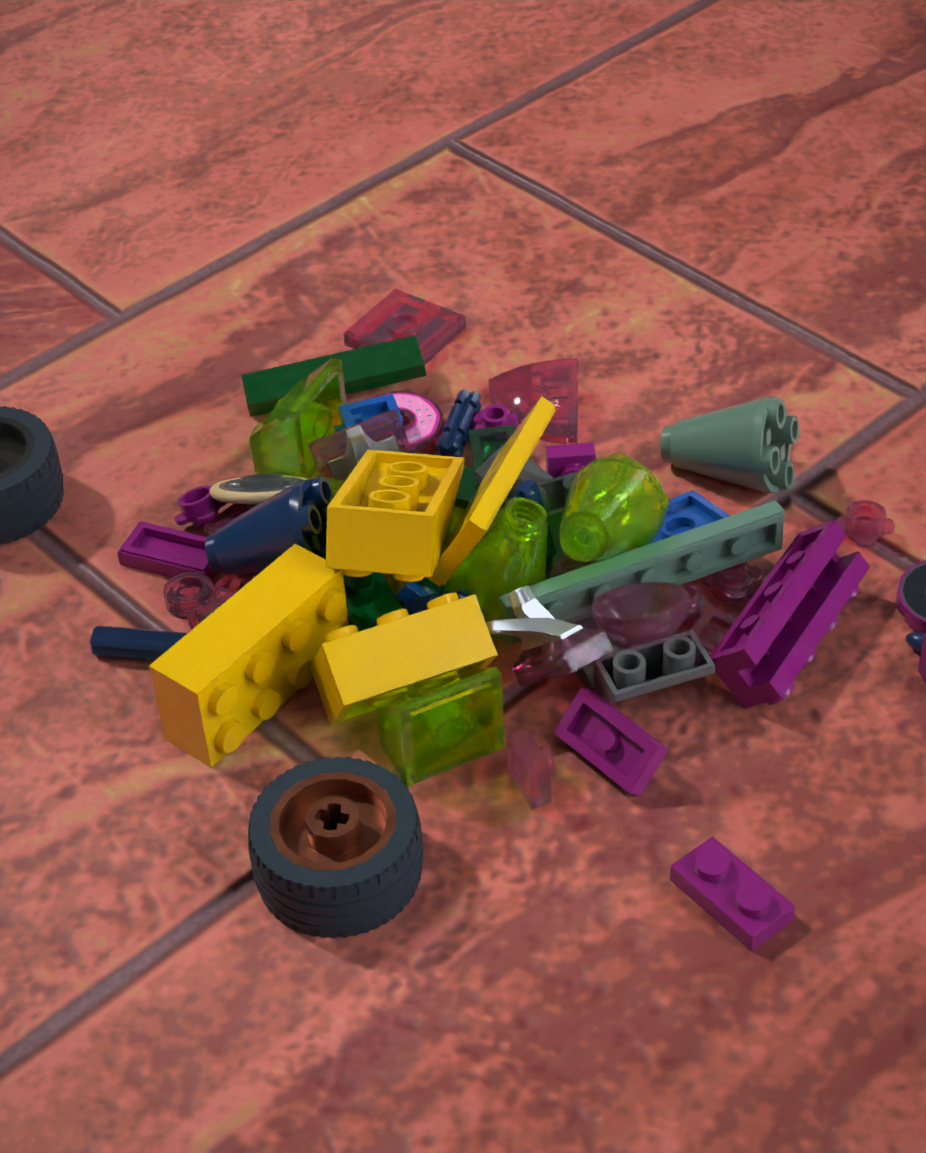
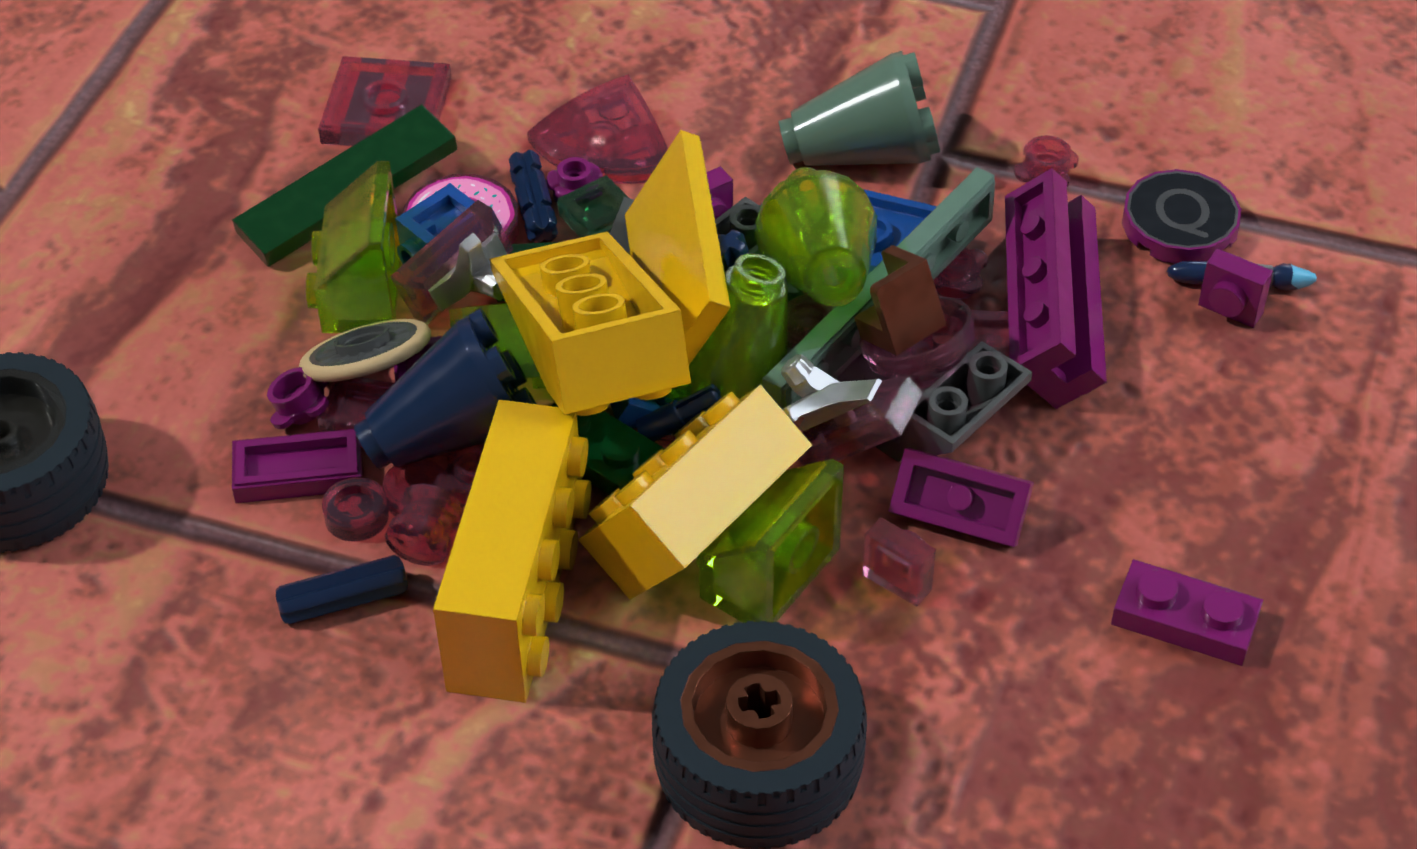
camera: 30 degrees left, 5 degrees up
none -> copper panel [854,245,947,356]

